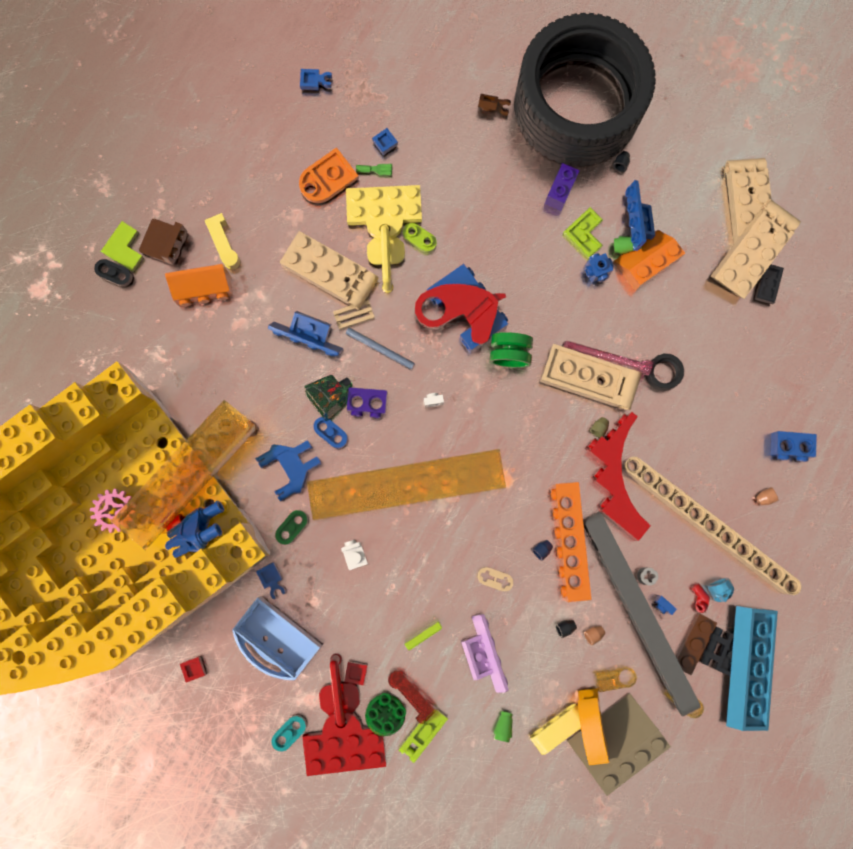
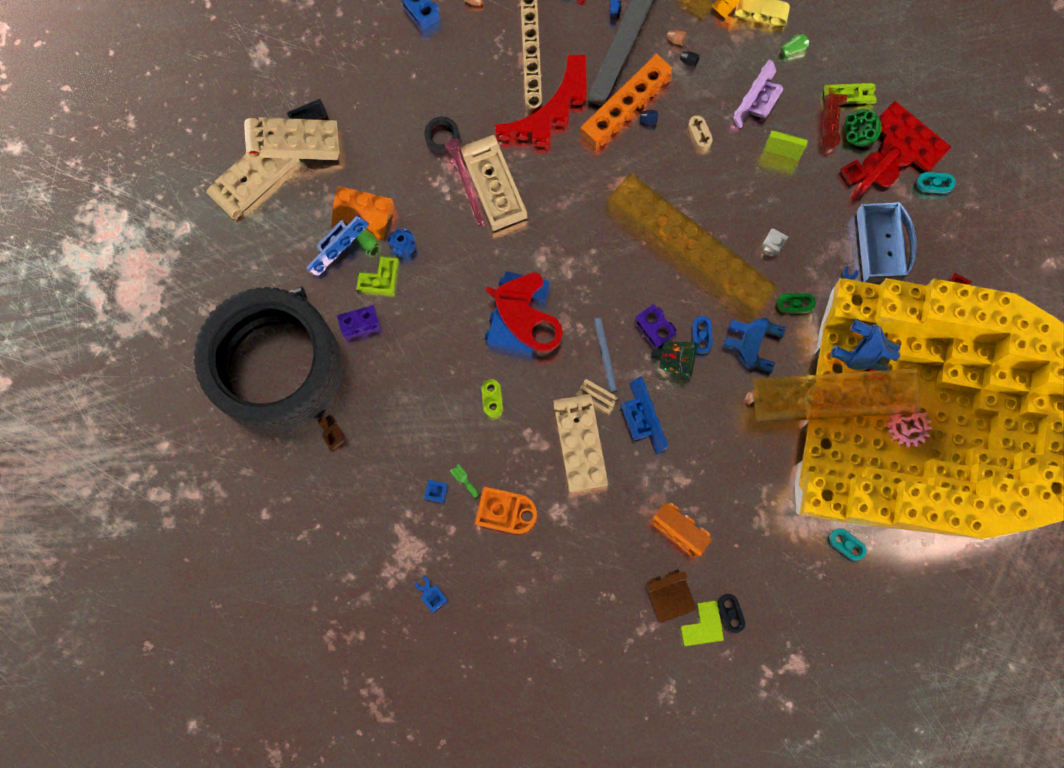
camera: 125 degrees left, 5 degrees down
light yellow leg [204,213,240,270] -> none
light yellow plate [346,185,422,293] -> none
white plate [424,393,444,408] -> none
green wheel [489,332,533,368] -> none
olive hose [590,417,609,438] -> none
light grey bush [637,567,658,585] -> none

